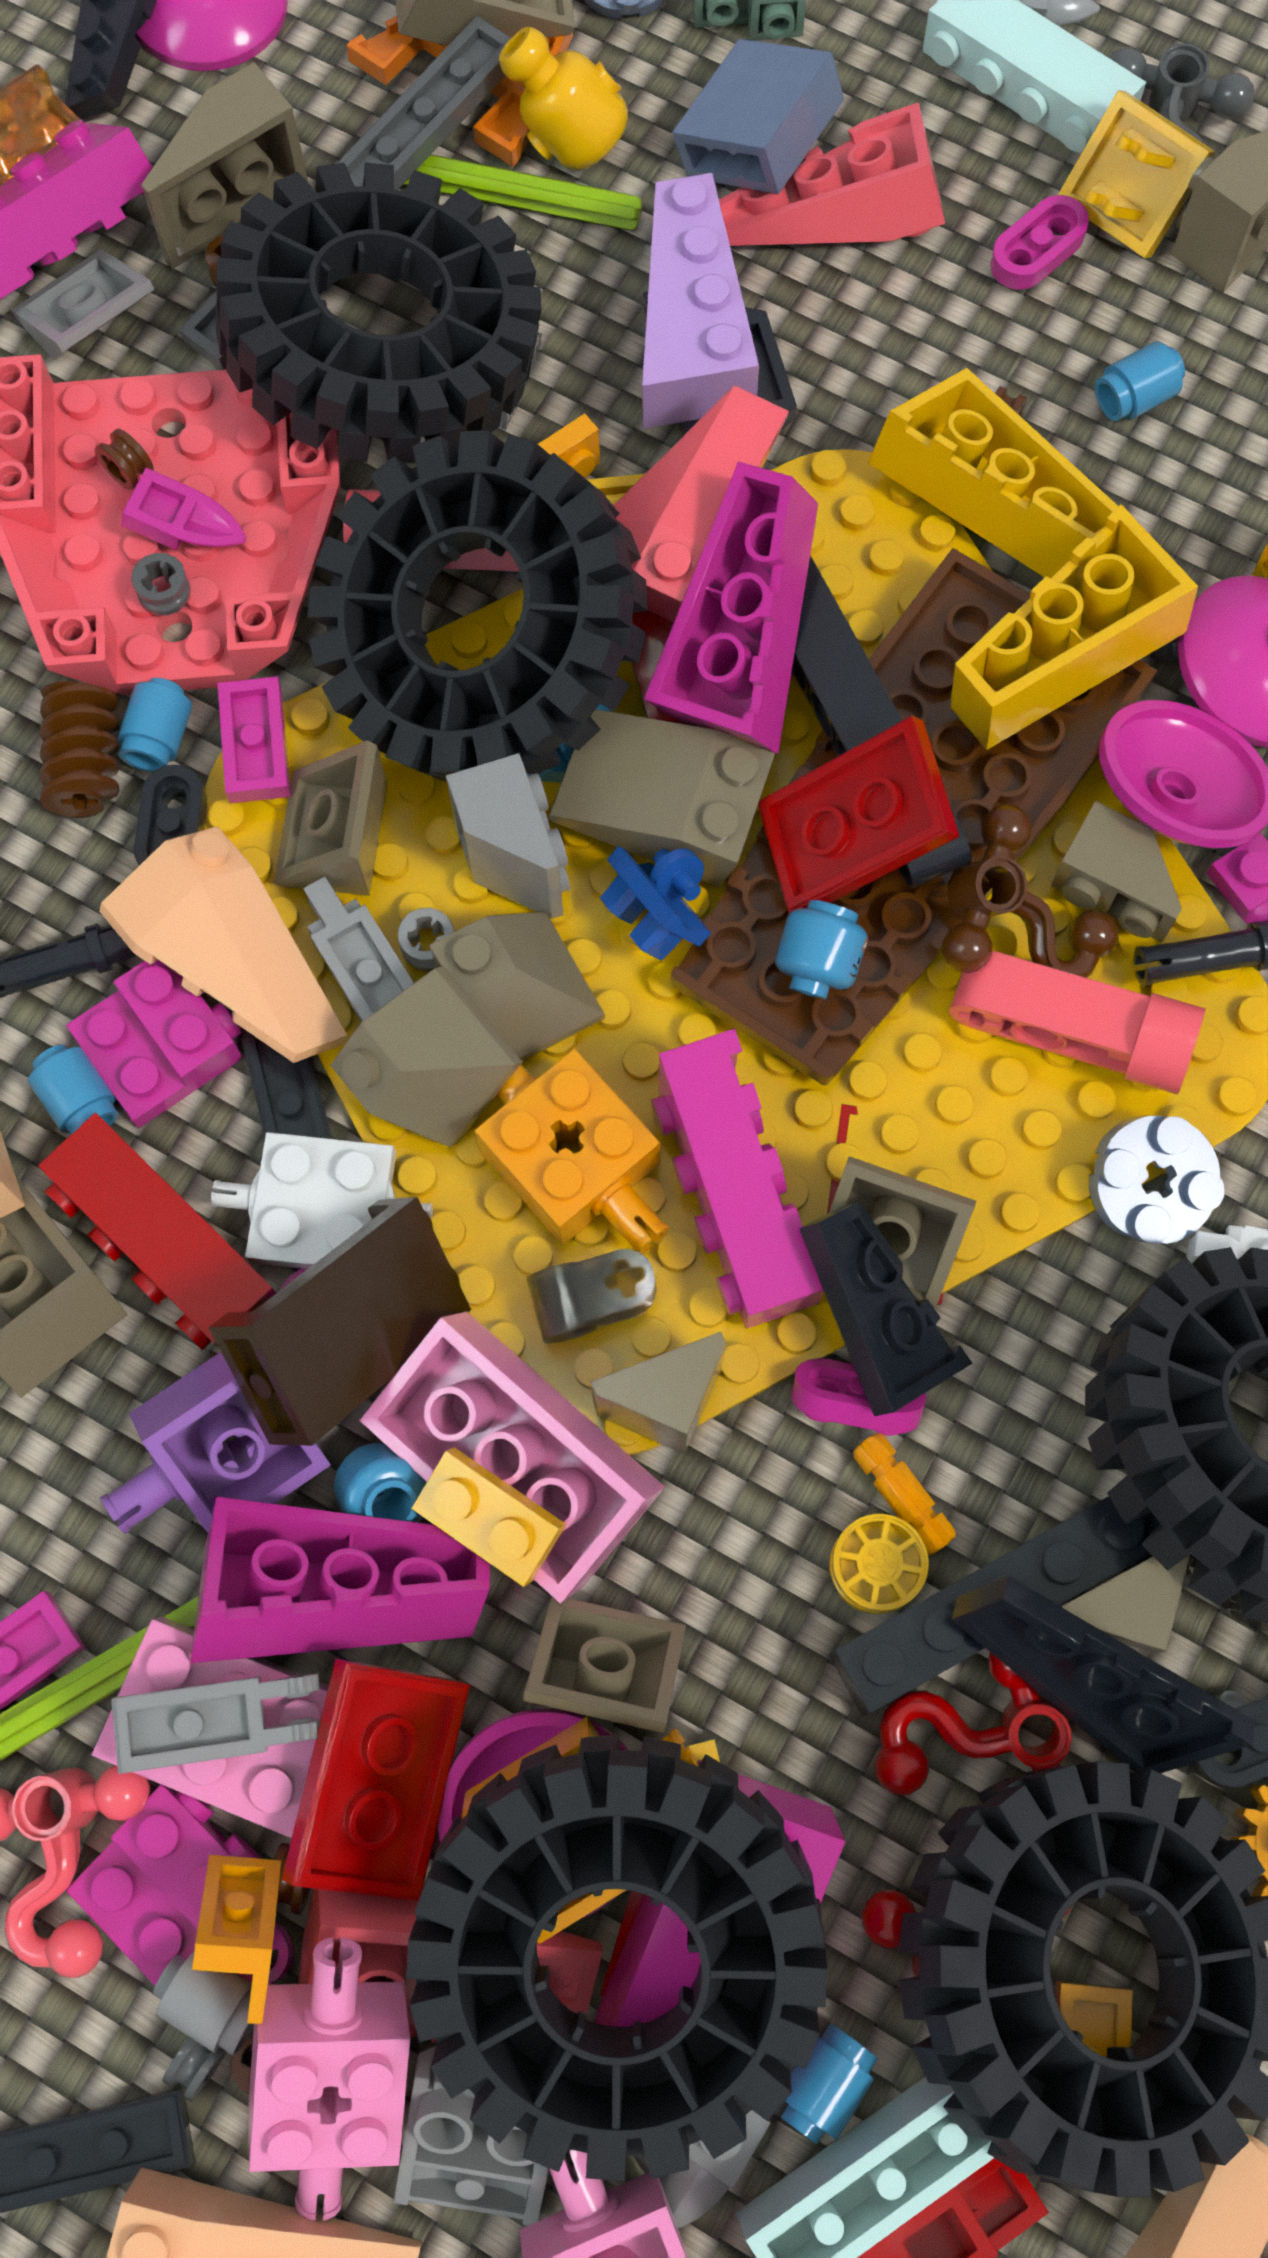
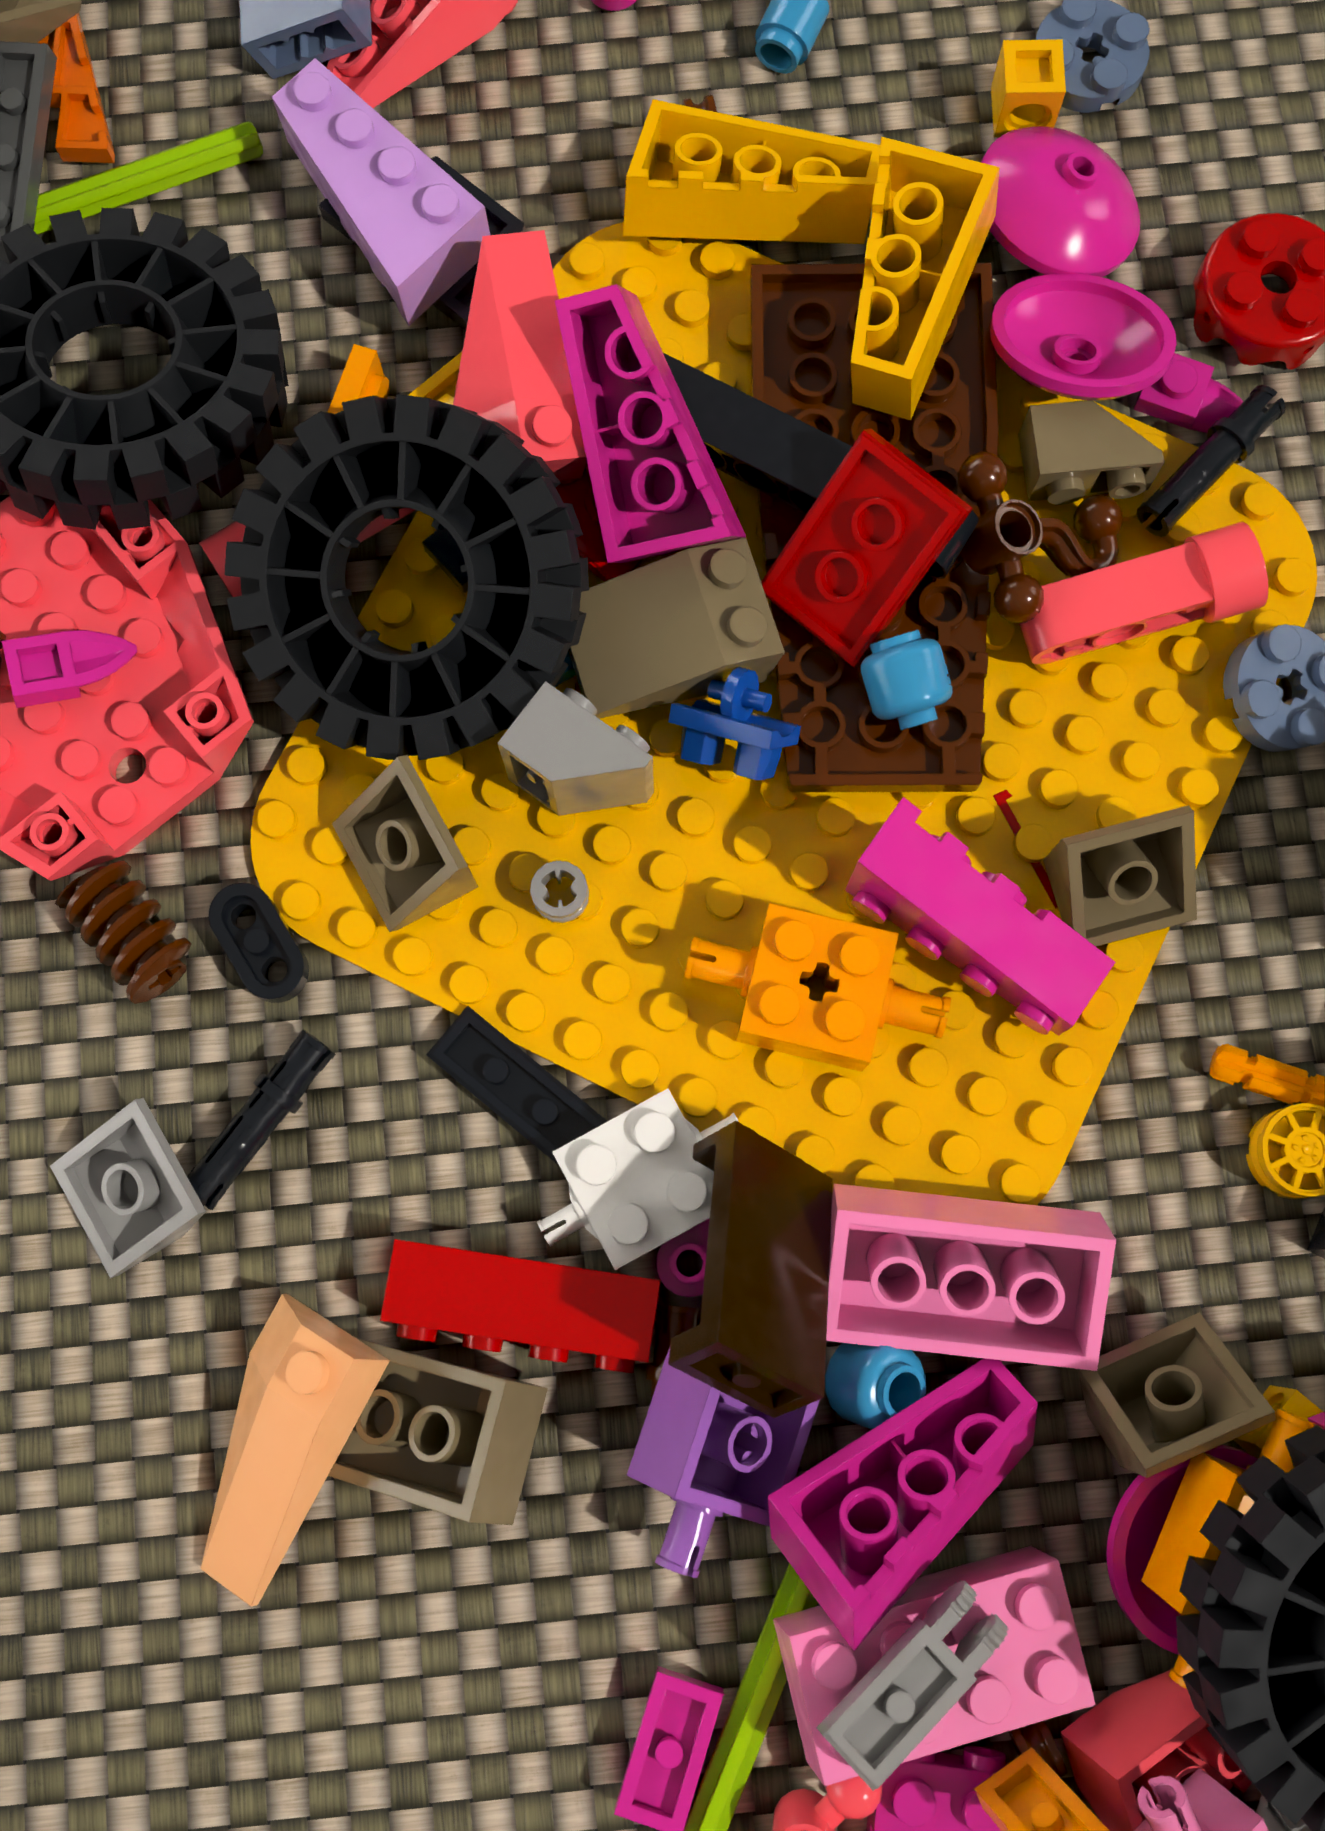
camera: 35 degrees left, 5 degrees up
dark azure brick [28,1045,119,1134] -> none
dark pink plate [66,960,243,1129] -> none
light nougat wedge [99,826,347,1063] -> none
dark azure brick [117,678,192,773] -> none
dark grey bush [131,553,191,615] -> none
dark pink plate [217,676,291,804] -> none
red tile [282,1659,470,1901] -> none
light grey hinge [303,876,414,1022] -> none
dark tan slope [330,966,523,1147] -> none
yellow plate [411,1447,567,1587] -> none
dark tan slope [430,912,605,1061] -> none
yellow piece [499,26,628,171] -> none
clear smoke piece [526,1249,657,1344] -> none
dark tan slope [591,1331,726,1454] -> none
dark pink plate [791,1358,926,1436] -> none
black wing [799,1202,972,1416] -> none

